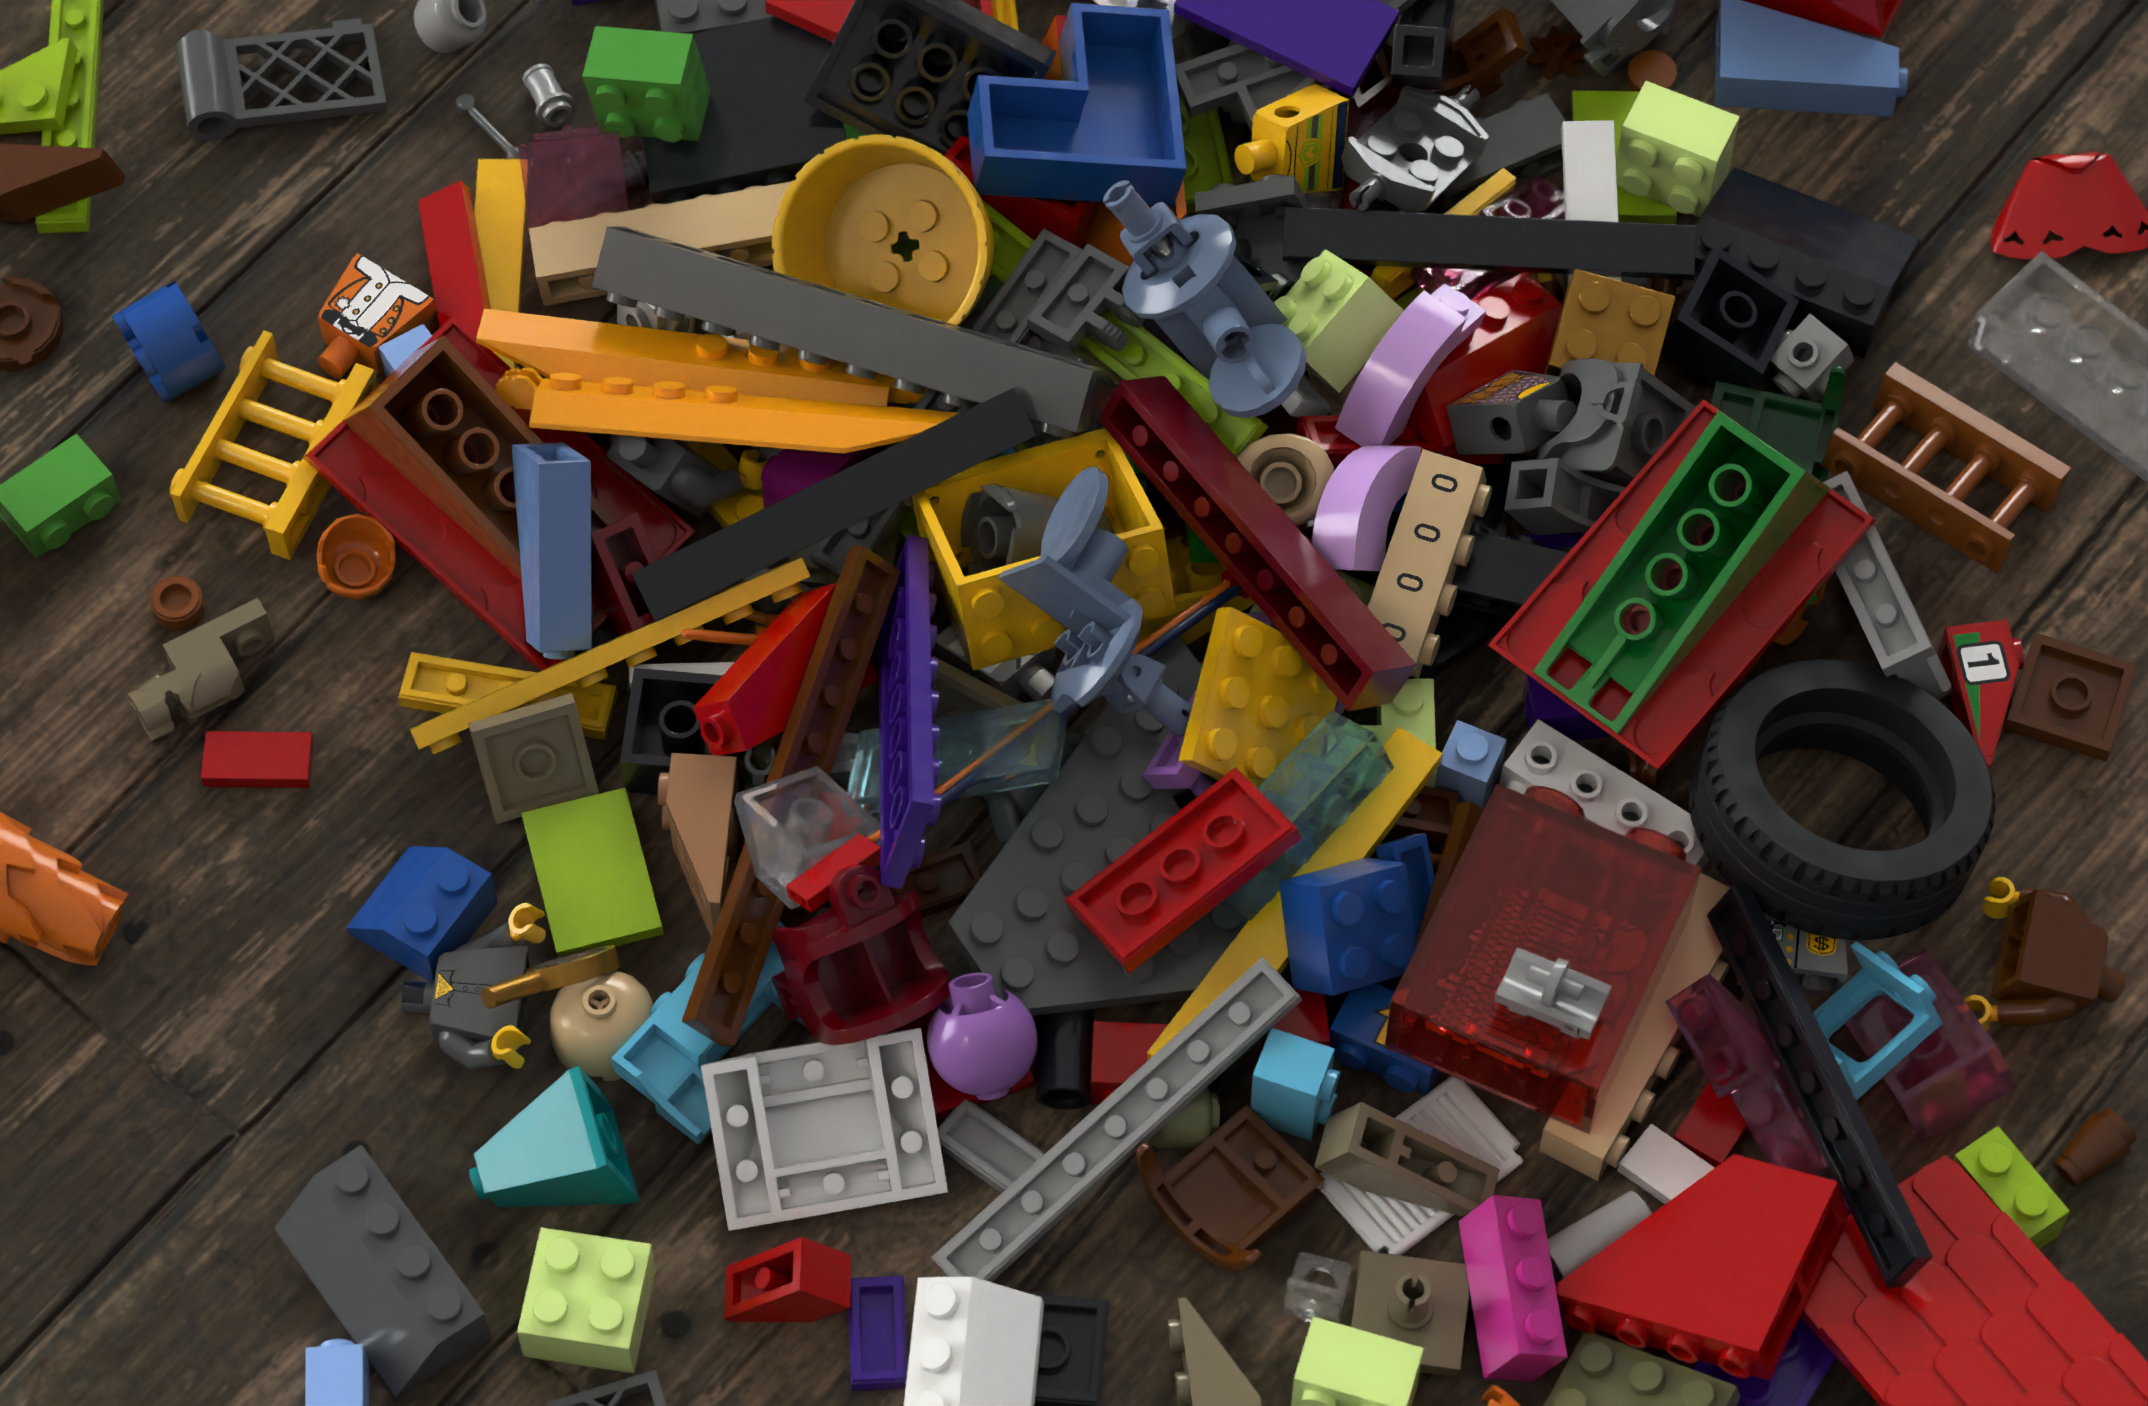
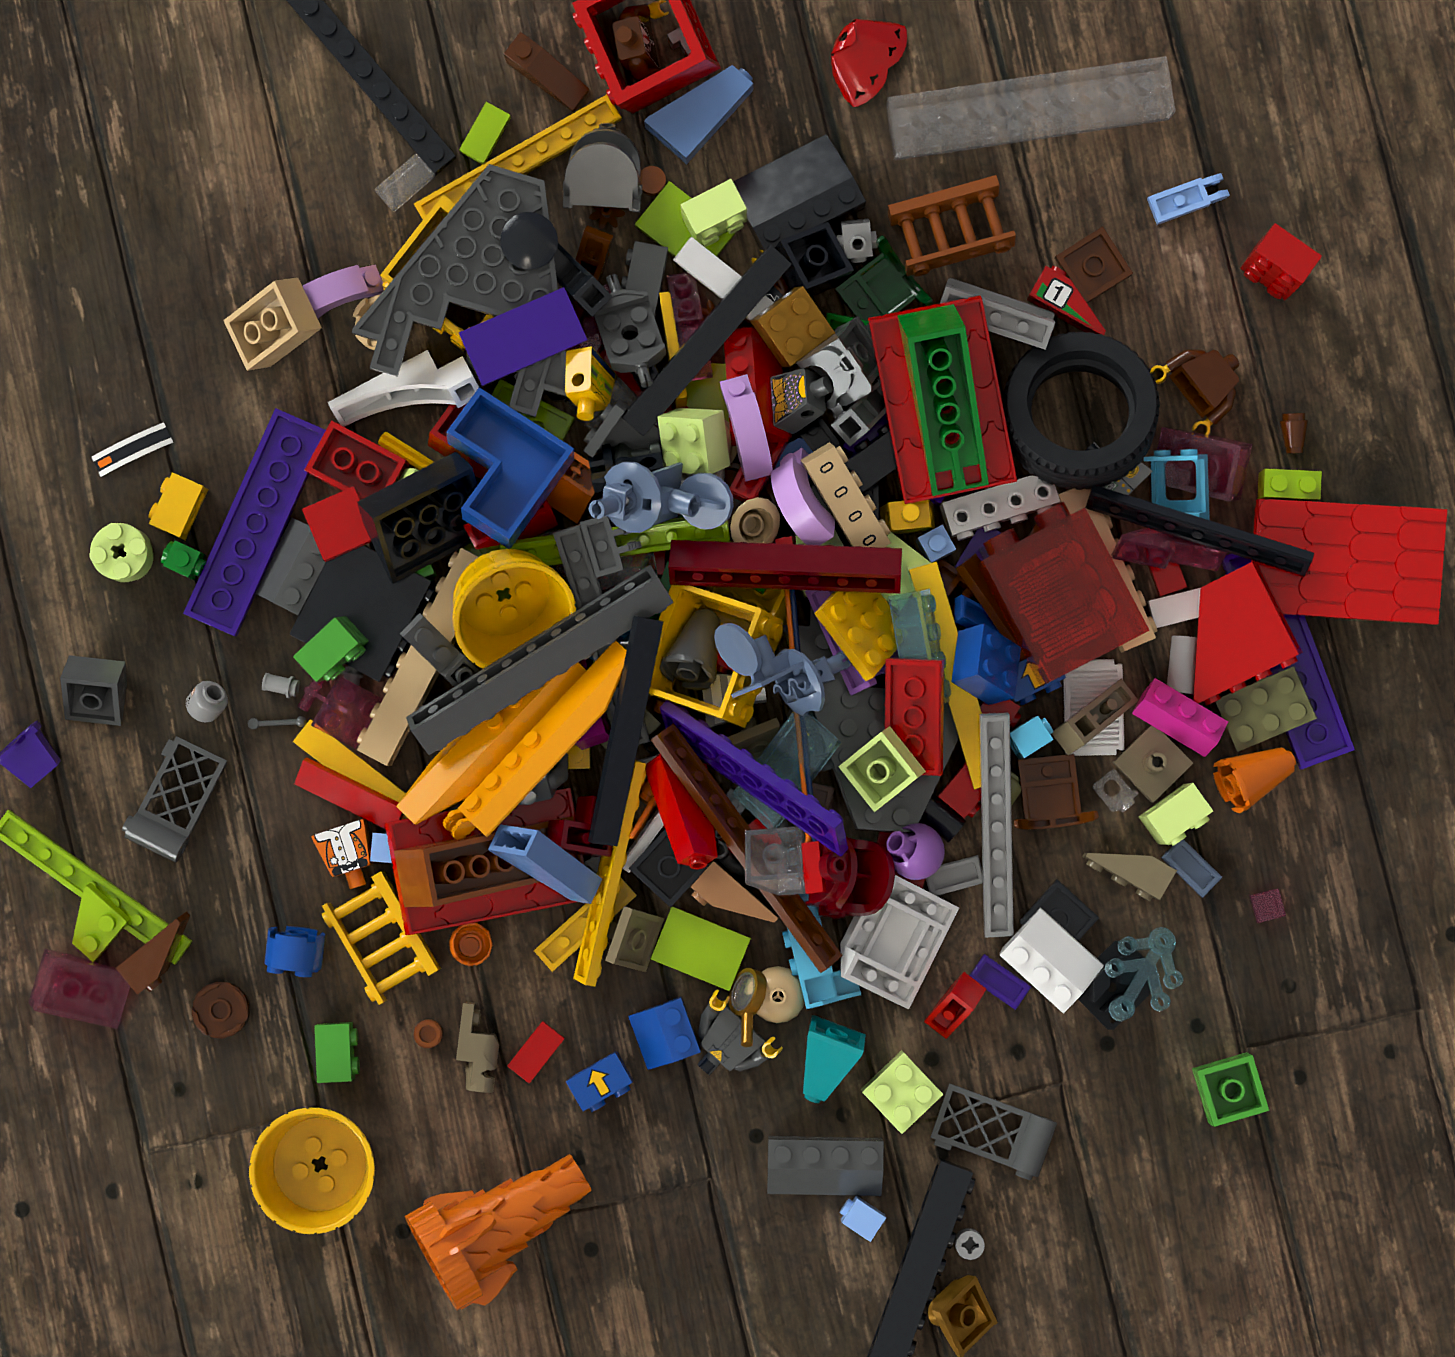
camera: 50 degrees left, 25 degrees up
light grey hips [1494,947,1612,1040] -> none
none -> dark grey slope [400,613,479,687]
none -> blue brick [566,1051,633,1112]
none -> yellowish green brick [838,726,926,812]
none -> yellow torso [879,499,935,536]

